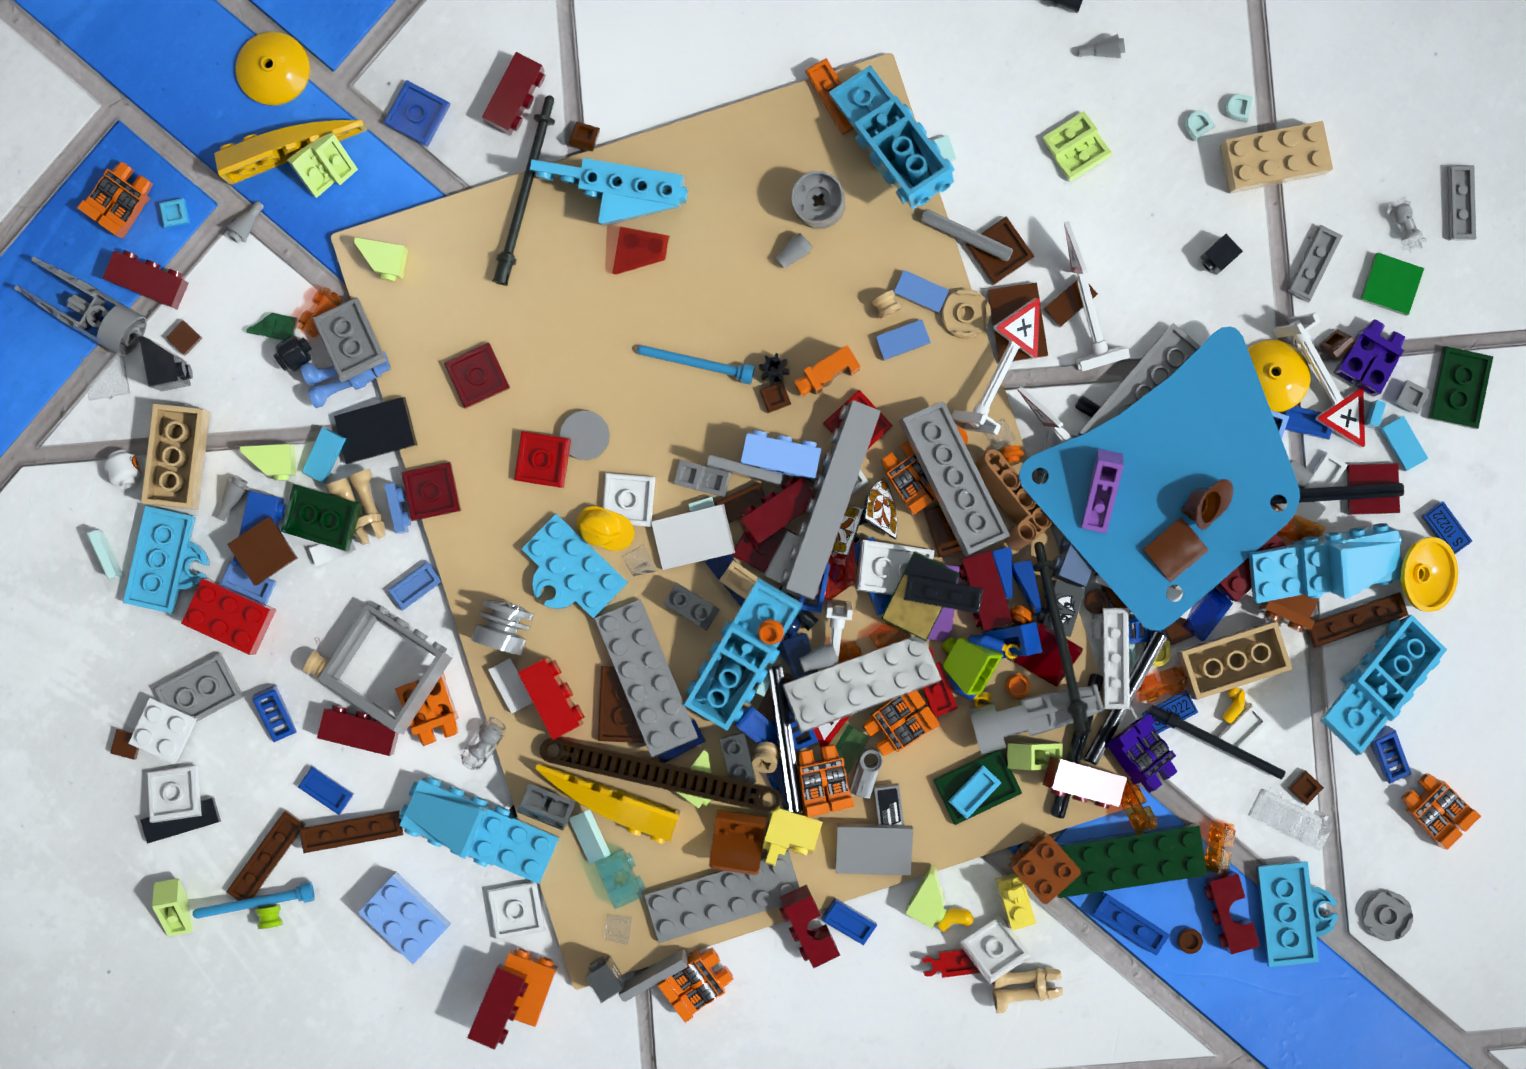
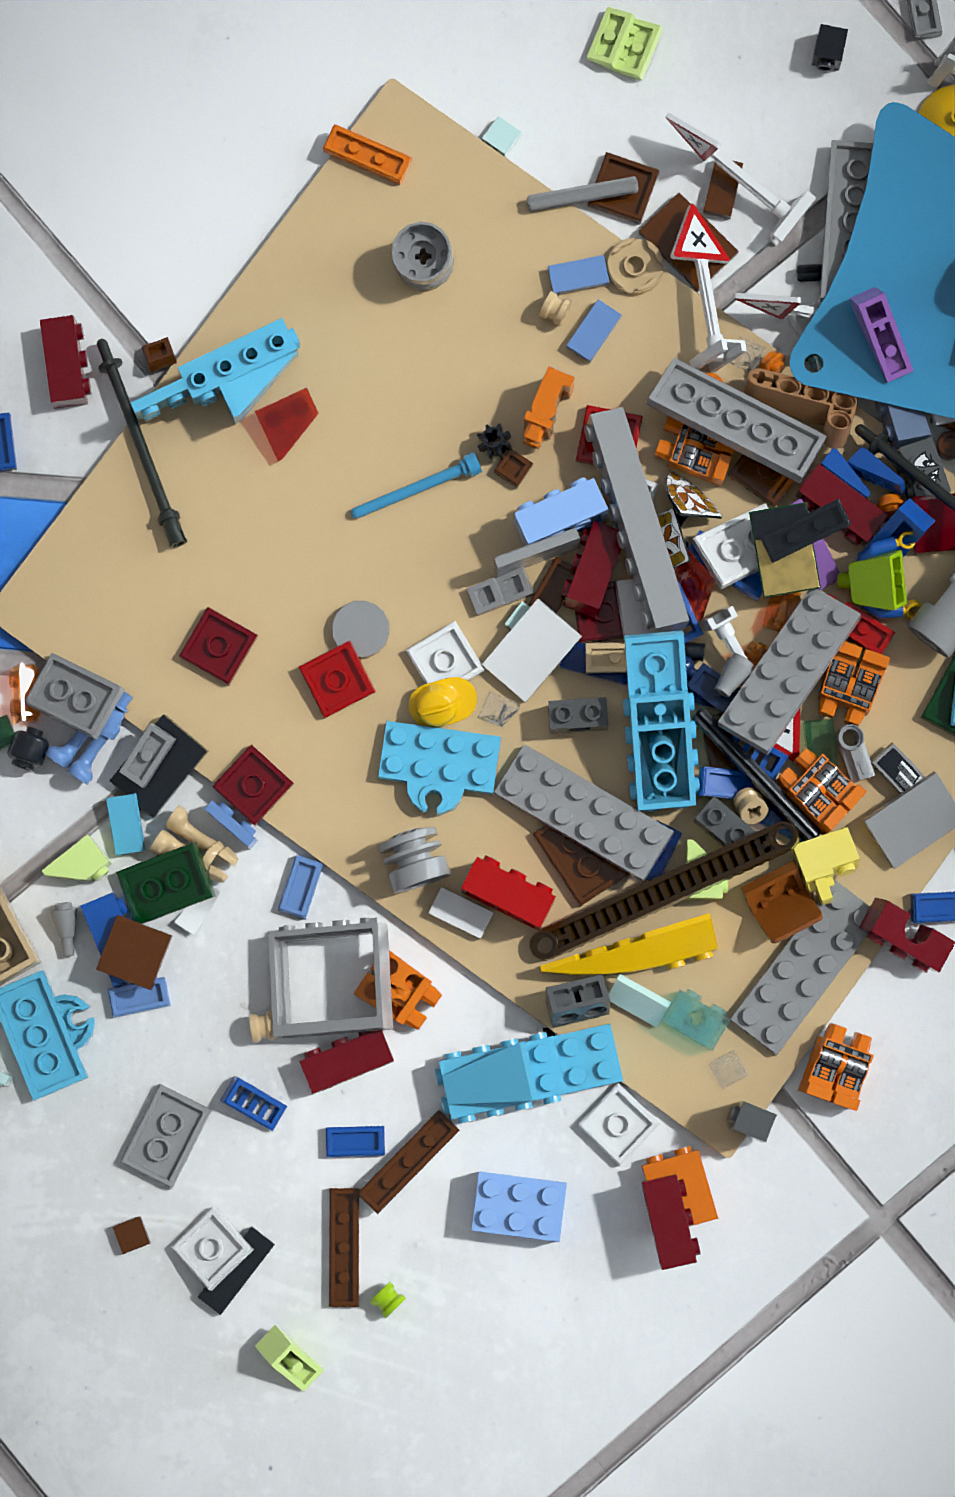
camera: 30 degrees left, 5 degrees down
white plate [129,698,197,764] -> none
red brick [181,578,277,655] -> none
dark azure piece [192,881,315,919] -> none
yellowish green slope [354,238,408,282] -> none
clear piece [460,717,506,770] -> none
light grey tile [619,948,688,1002] -> none
light aqua tile [755,670,770,696] -> none
orange plate [758,619,784,645] -> none
light grey cone [776,233,813,269] -> none
medium azure wedge [829,65,955,209] -> none
orange plate [1005,673,1030,699] -> none
none -> light grey plate [119,723,176,788]

